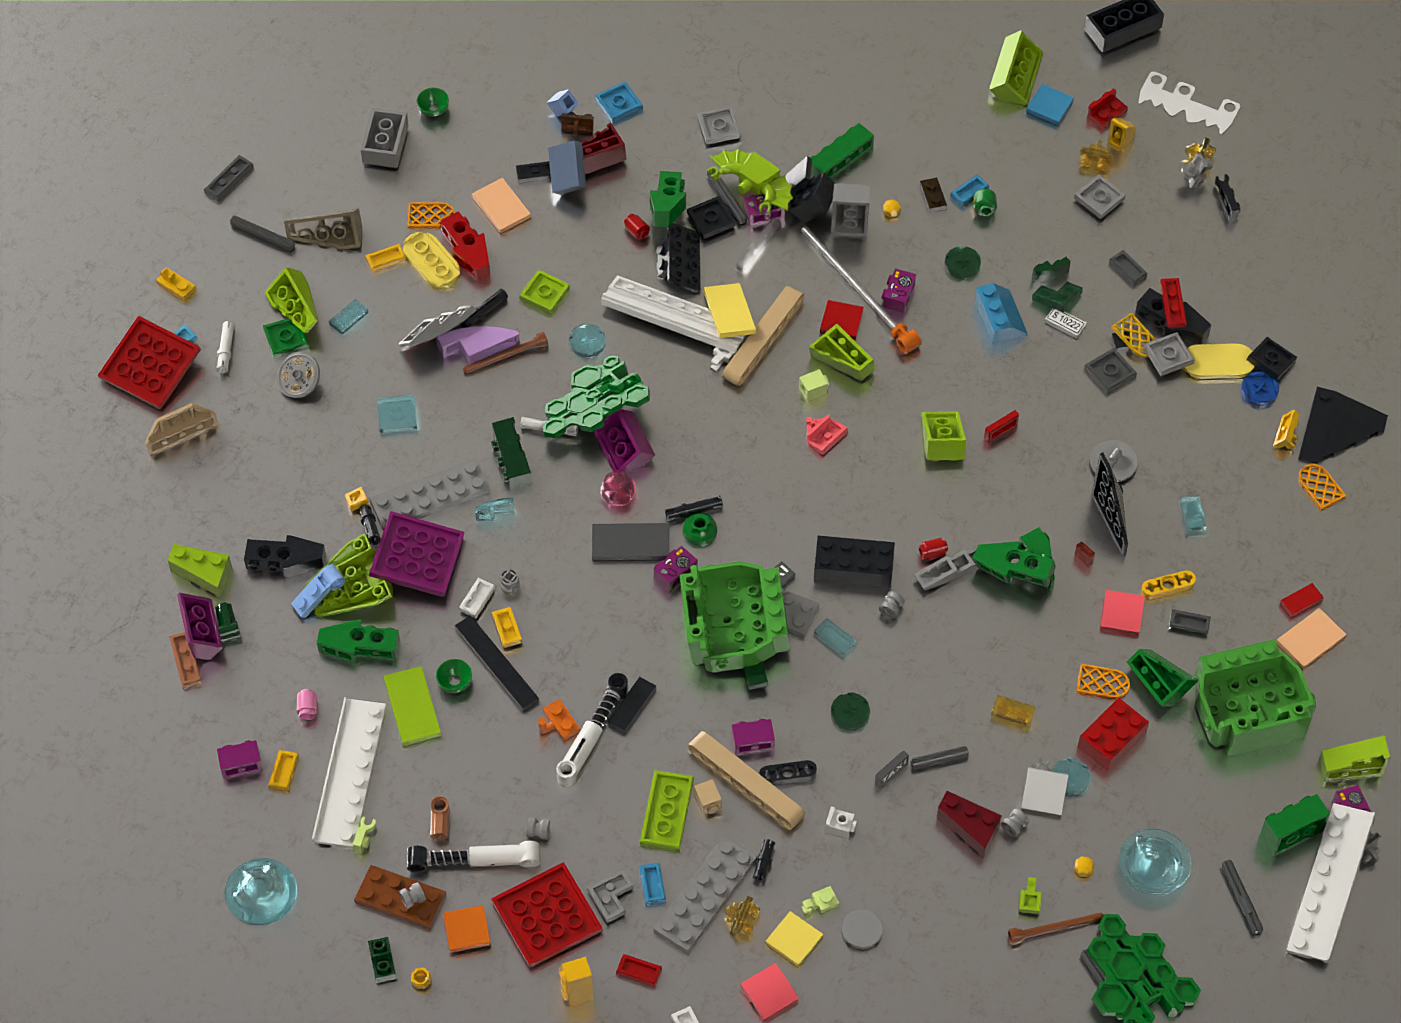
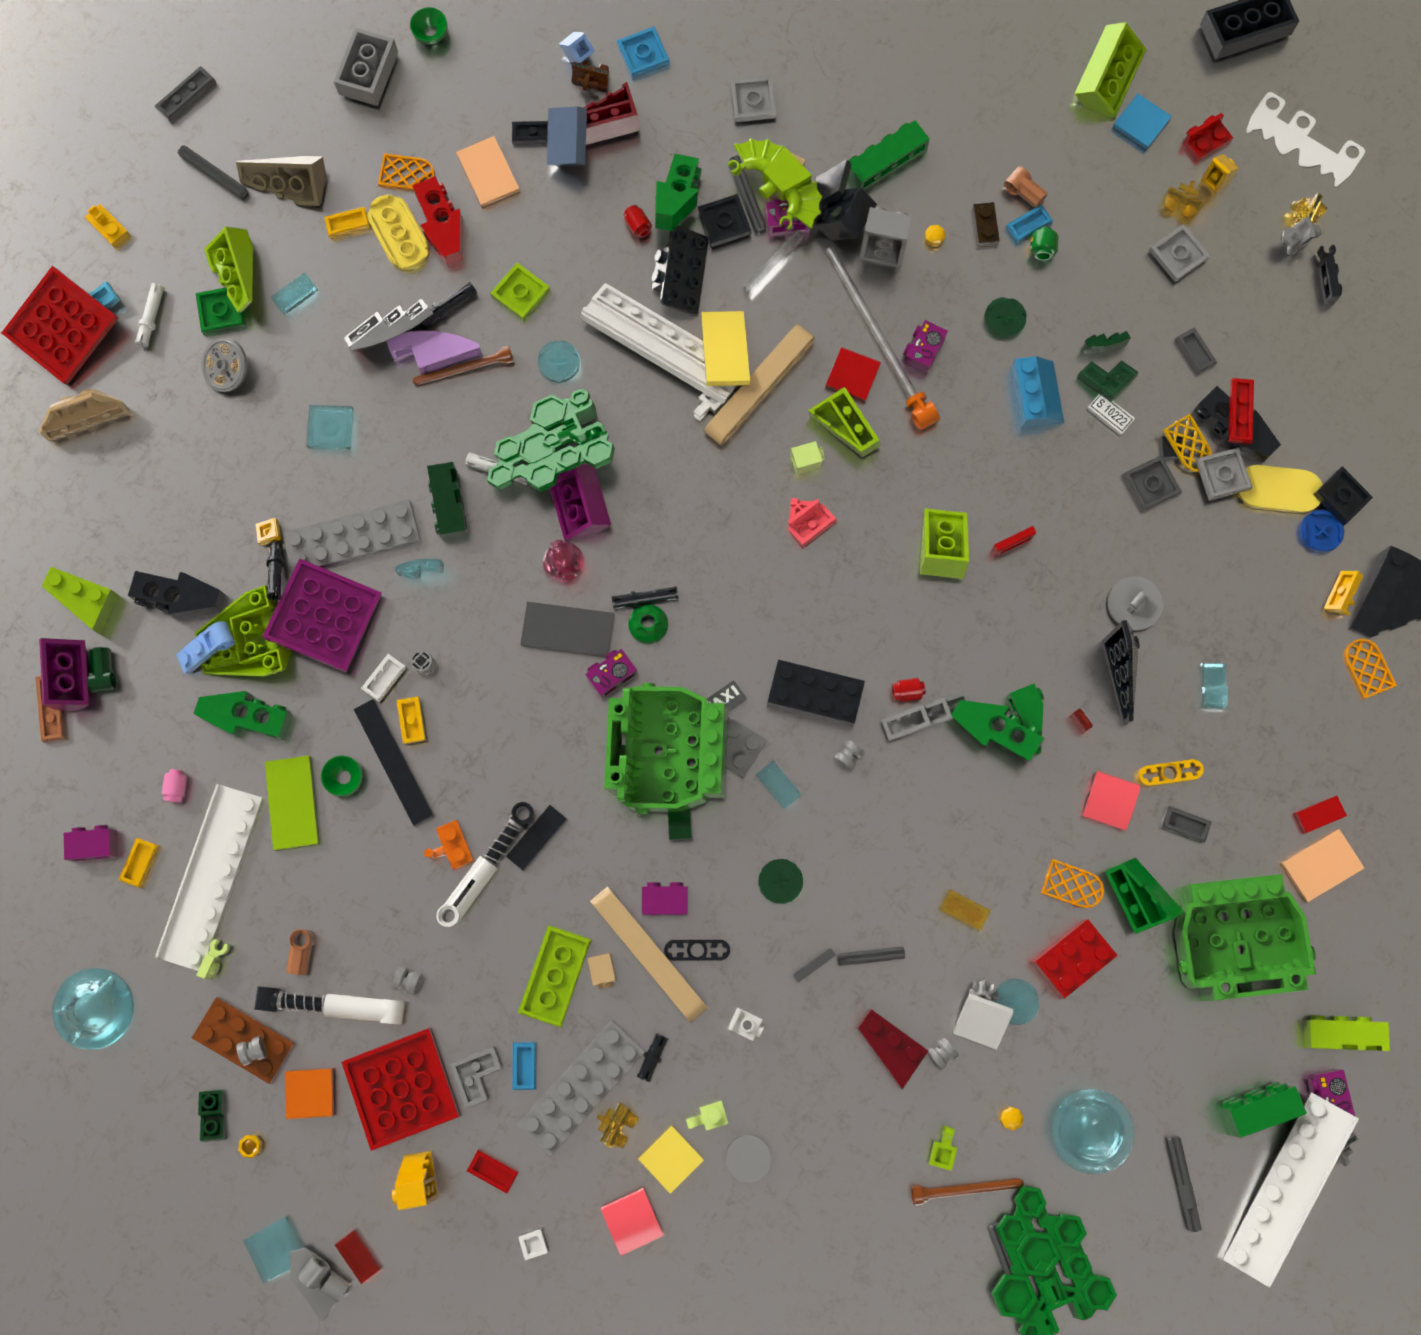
camera: 10 degrees right, 20 degrees up
none -> nougat piece [1004,167,1048,208]

